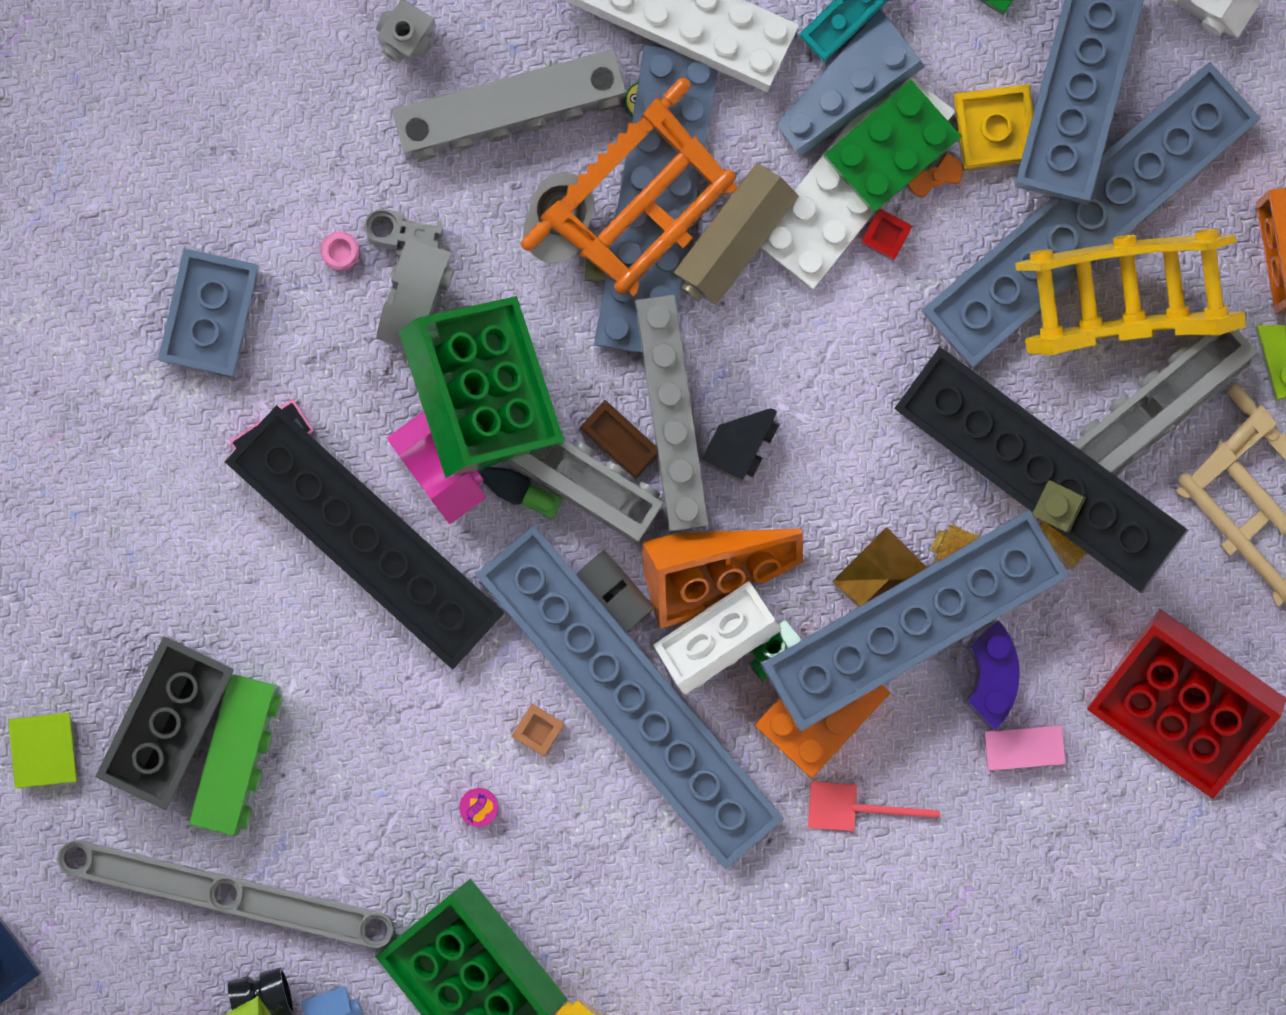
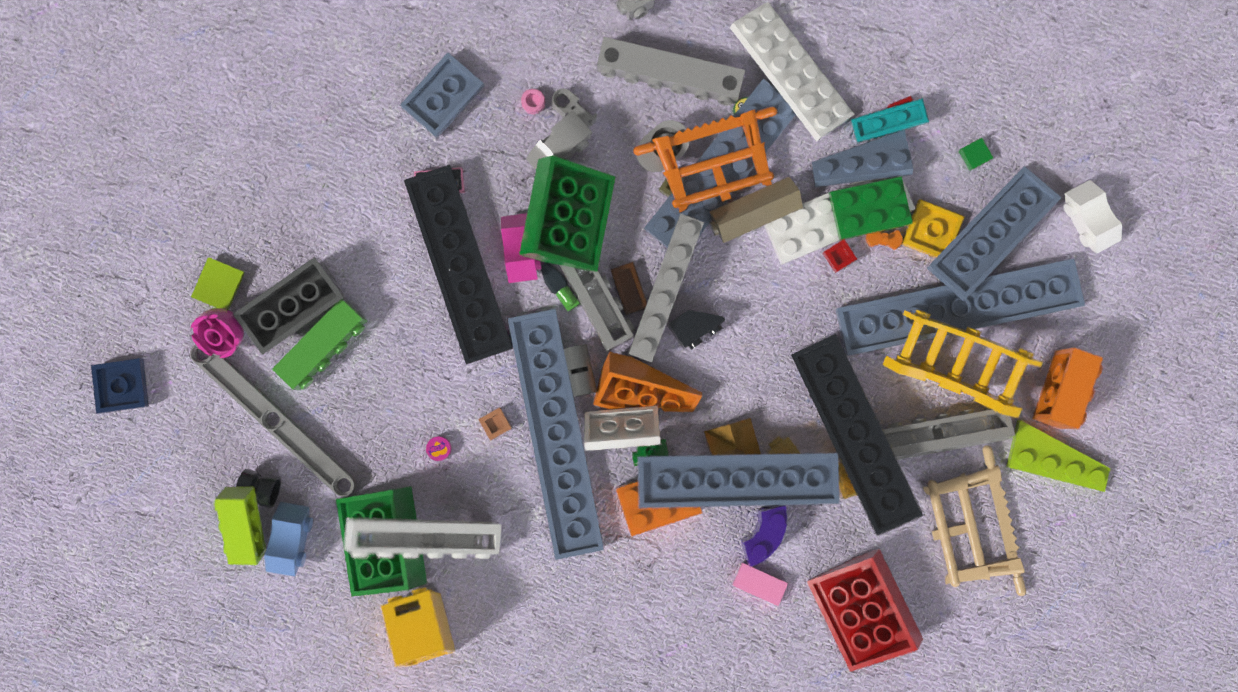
camera: 25 degrees right, 0 degrees up
coral piece [808,781,940,831] -> none
olive plate [1032,480,1086,533] -> none
none -> dark pink cylinder [191,308,244,358]
none -> white piece [344,518,502,559]

